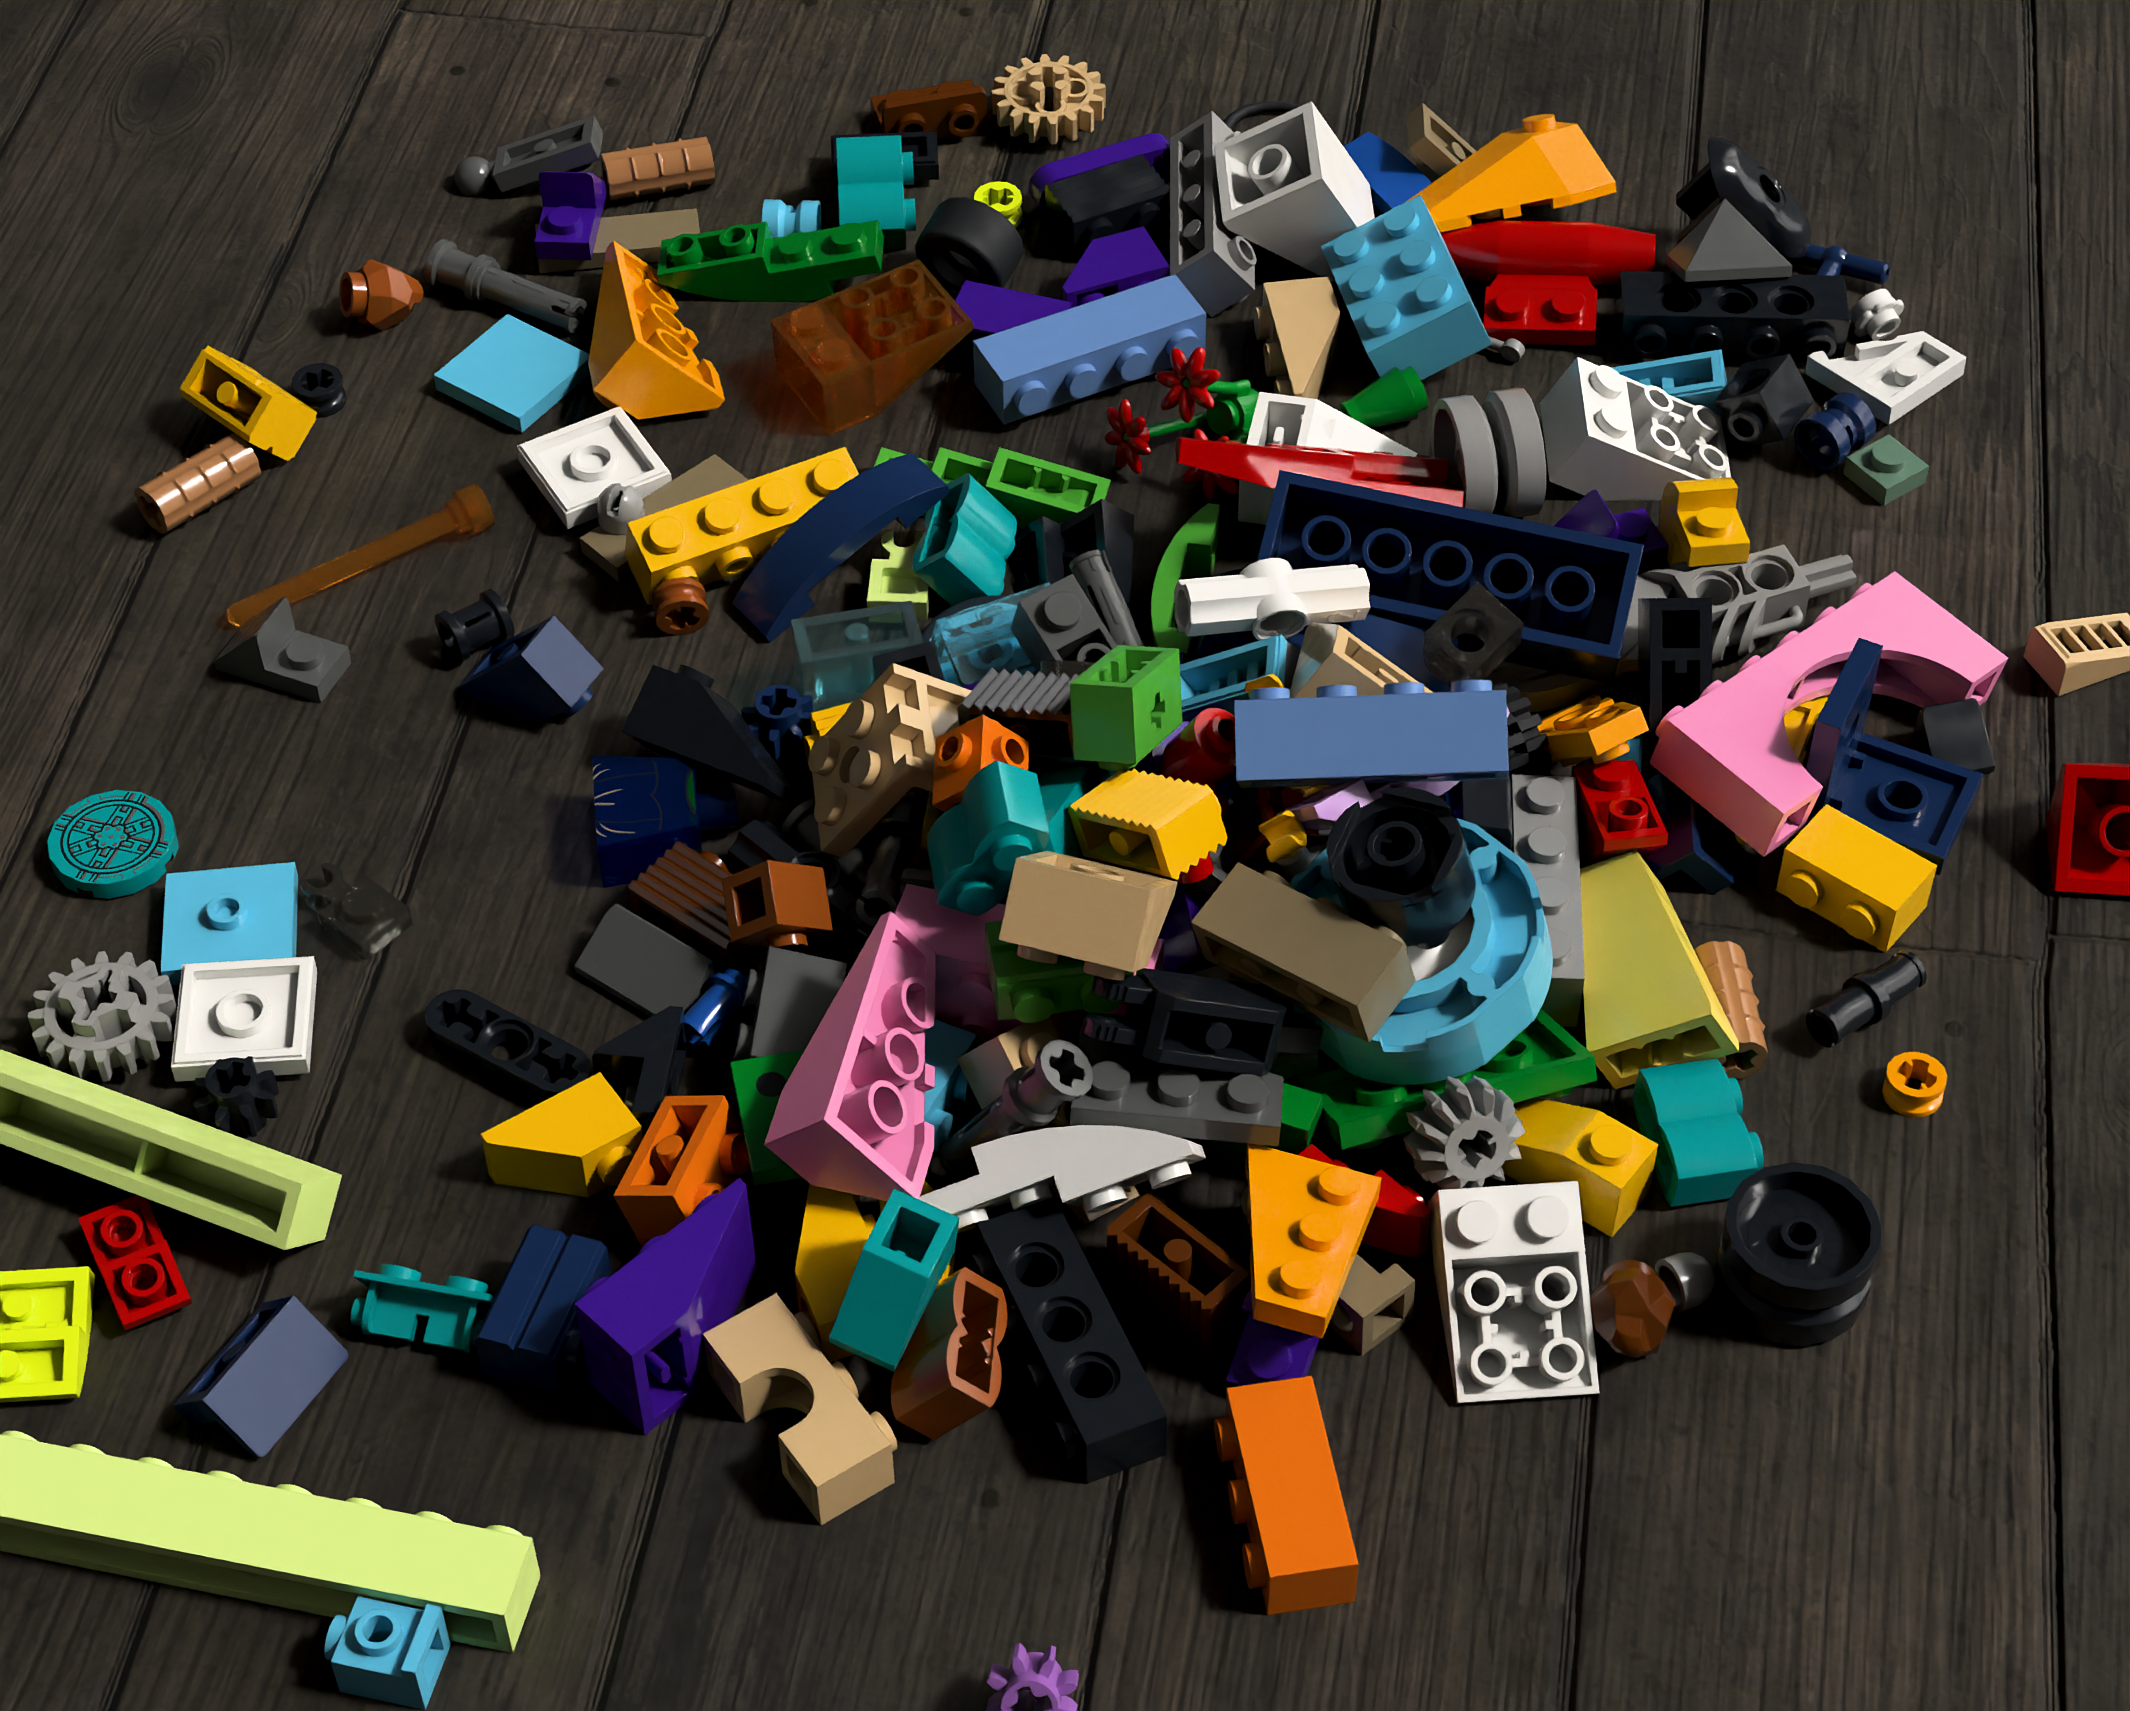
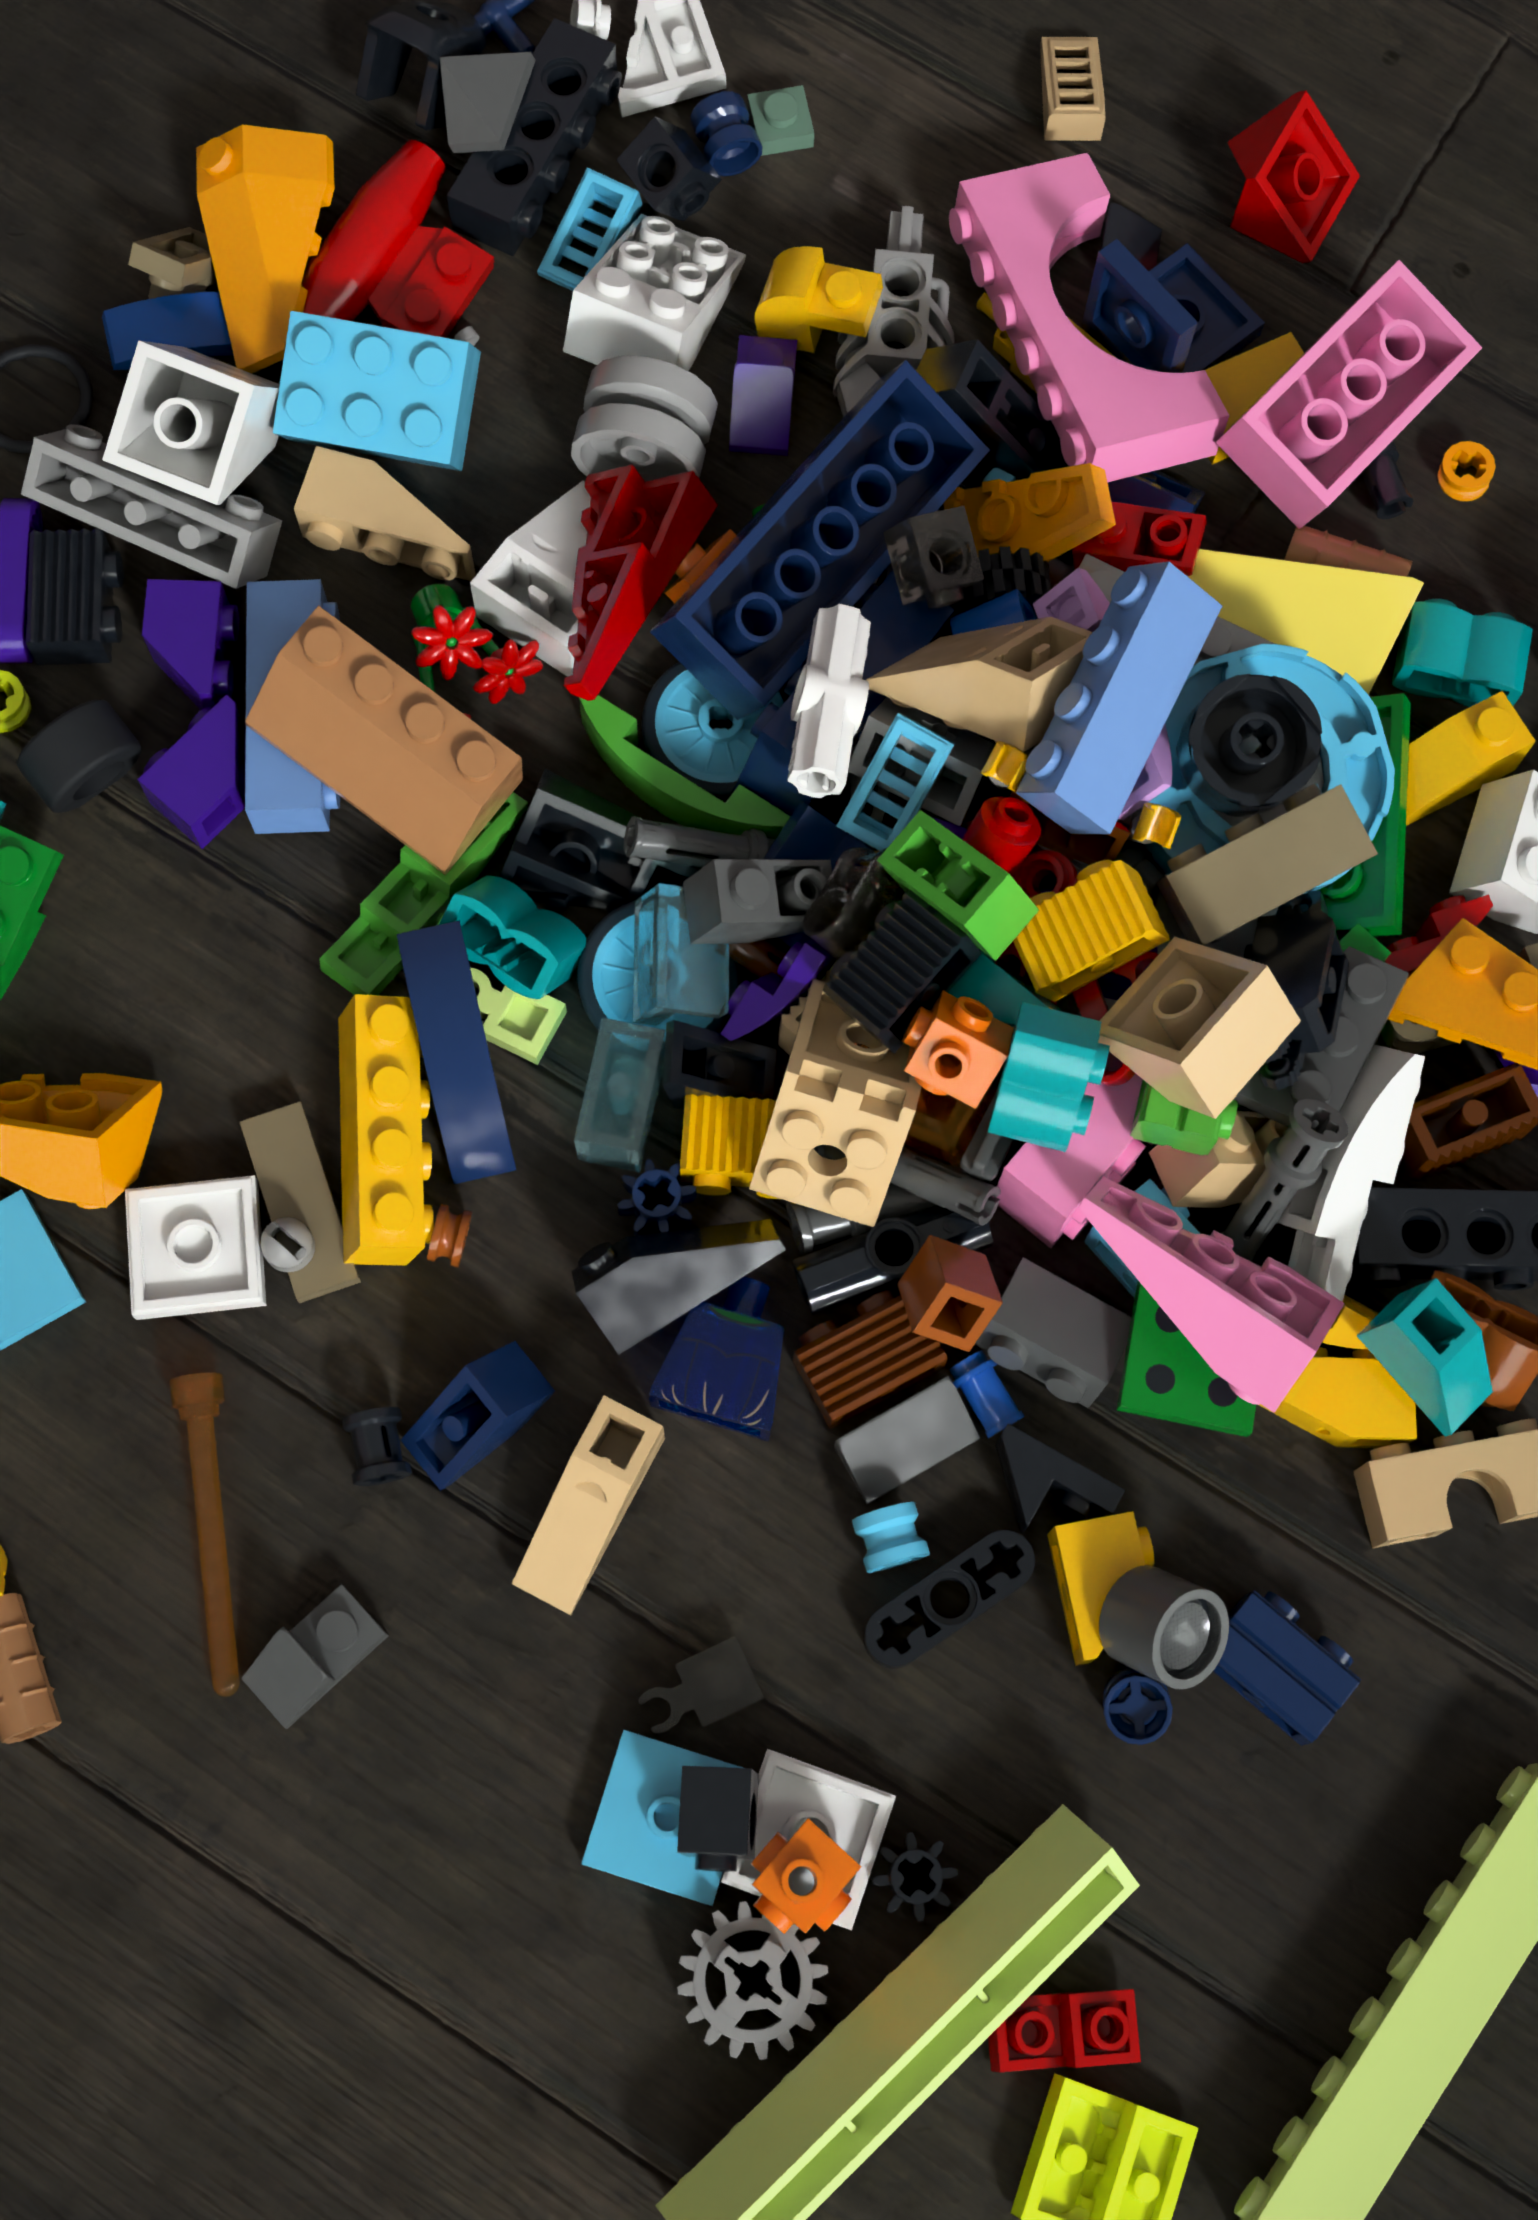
camera: 70 degrees left, 25 degrees up
teal tile [47,790,179,899] -> none
dark blue panel [173,1296,348,1458] -> none
teal hinge [351,1264,494,1354] -> none
dark purple slope [575,1178,756,1435] -> none
orange brick [613,1095,750,1247] -> none
clear orange slope [770,259,974,436] -> none
green cone [1339,367,1428,429] -> none
light grey gear [1403,1075,1526,1190] -> none
none -> medium nougat slope [245,605,523,875]
none -> tan slope [512,1395,665,1616]
none -> black brick [677,1766,759,1872]
none -> orange brick [751,1818,862,1934]
none -> medium azure wheel [852,1502,930,1573]
none -> dark grey piece [1099,1565,1229,1689]
none -> dark blue wheel [1103,1667,1173,1745]
none -> bright pink brick [1216,260,1482,529]

